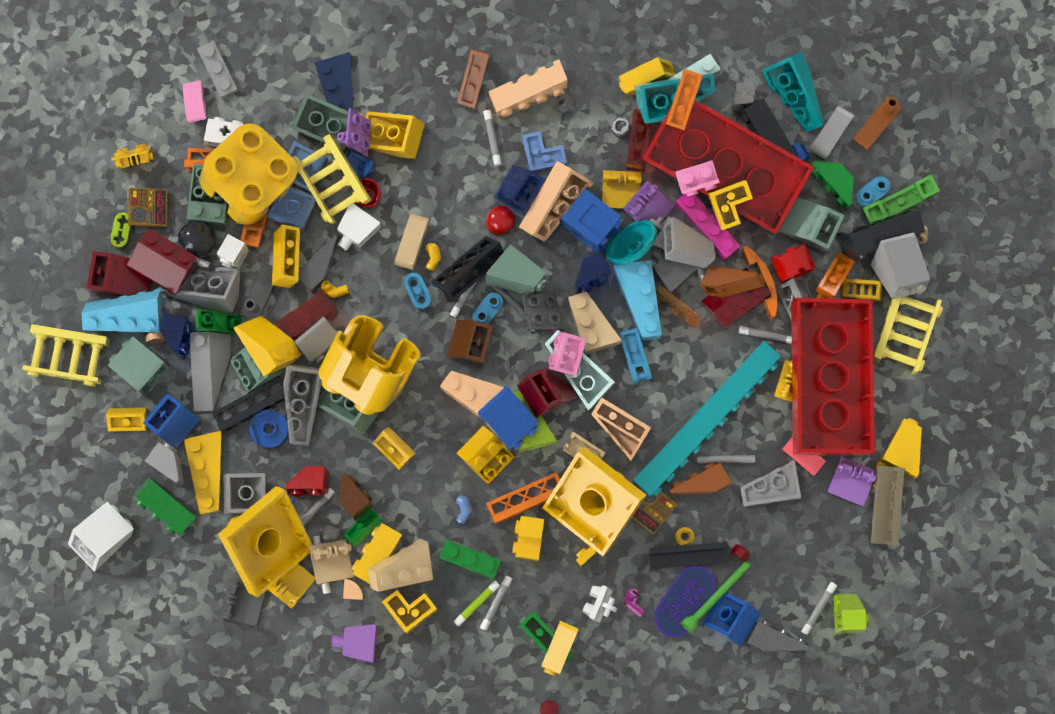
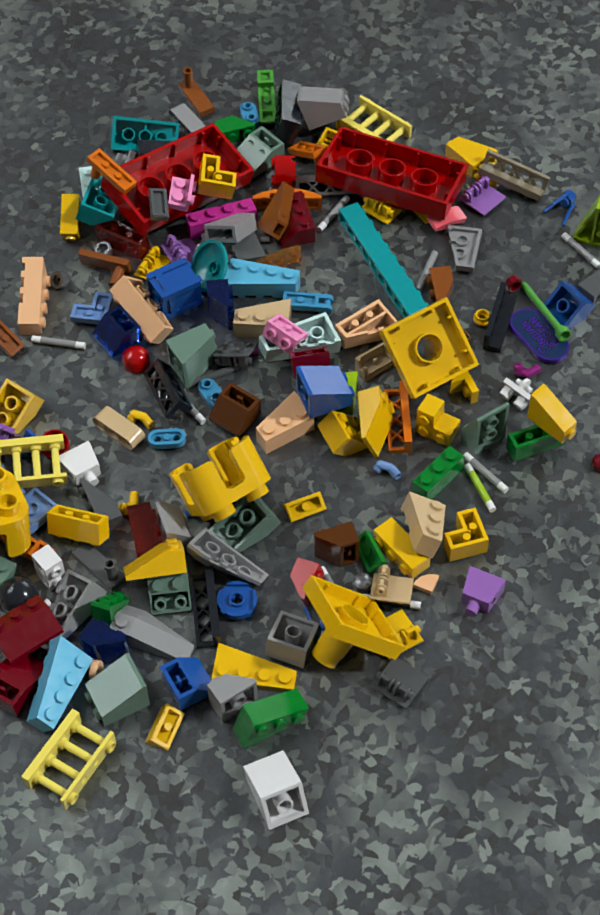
camera: 70 degrees left, 25 degrees down
none -> dark orange piece [78,248,132,288]
none -> dark grey tile [148,188,169,221]
none -> yellow slope [357,386,395,458]
none -> sand green slope [461,402,510,455]
none -> blue plant [543,190,576,226]

